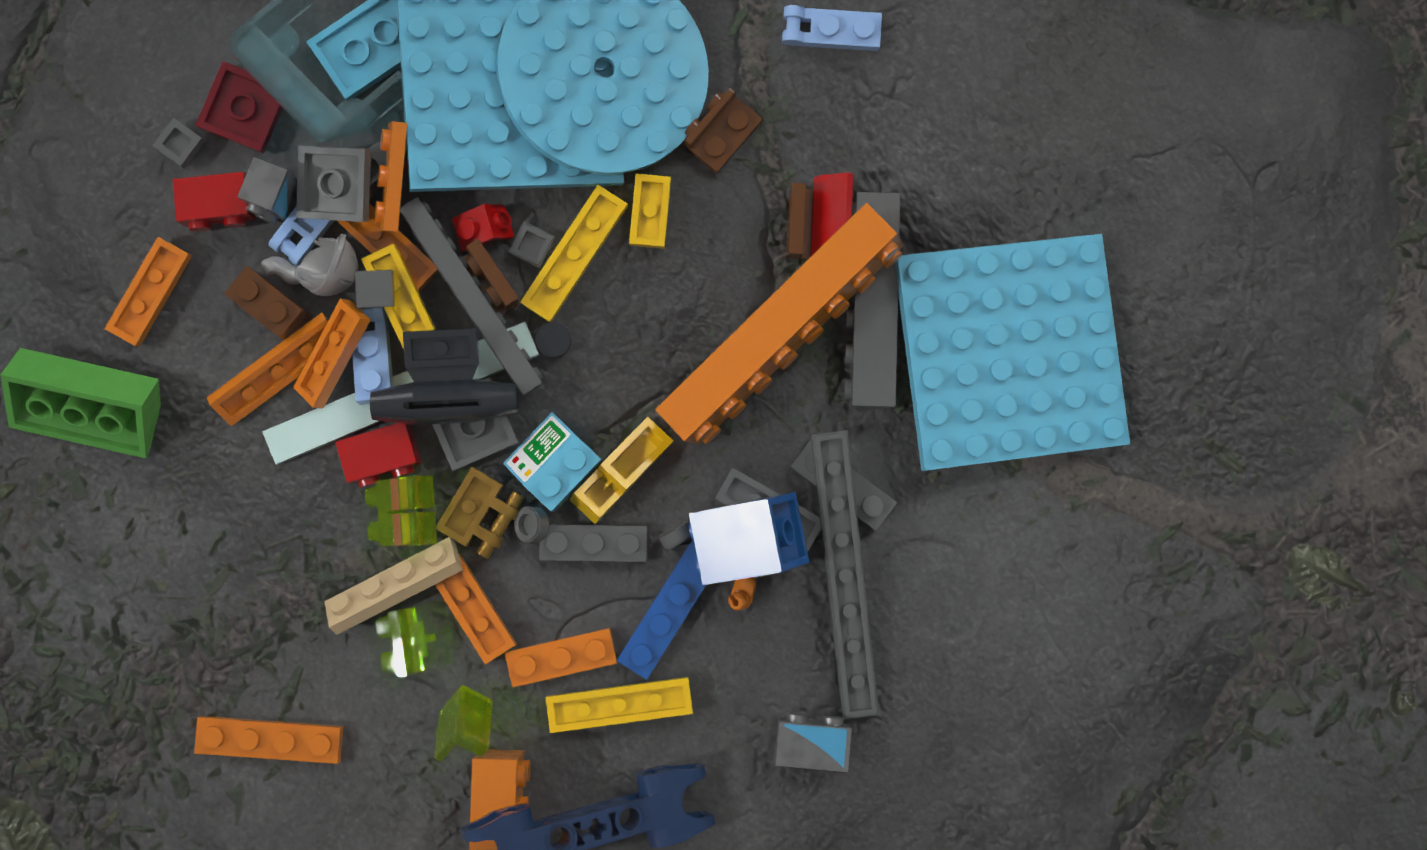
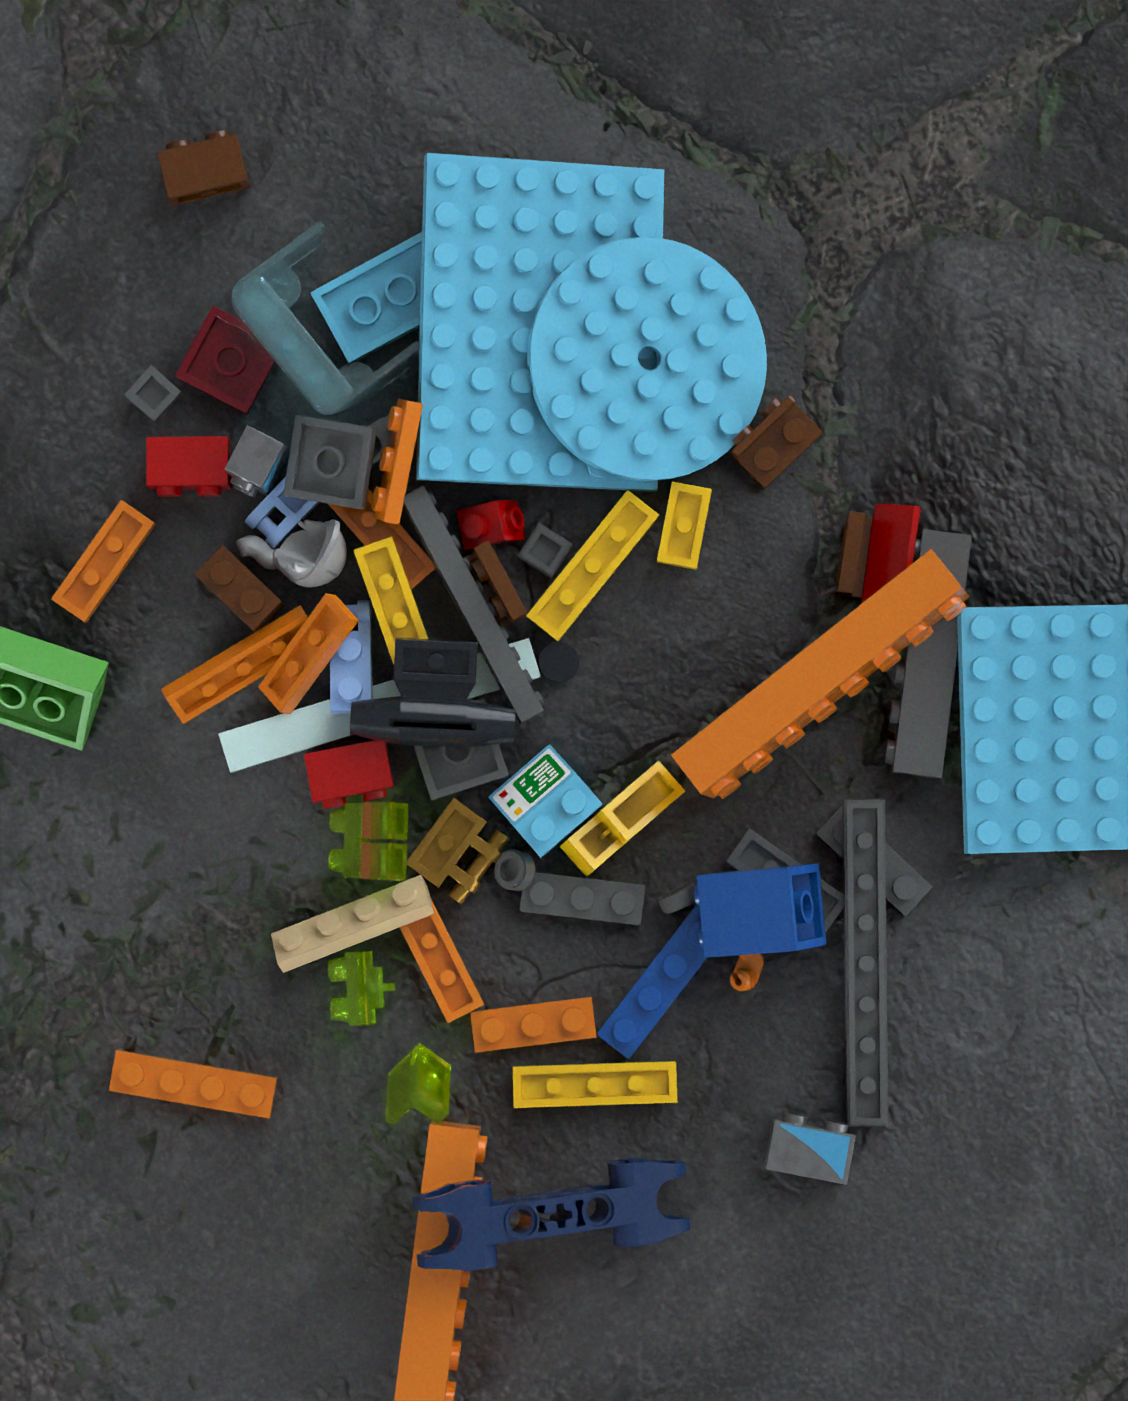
camera: 10 degrees right, 0 degrees up
dark grey tile [355,270,395,308] -> none
light blue plate [782,5,882,51] -> none

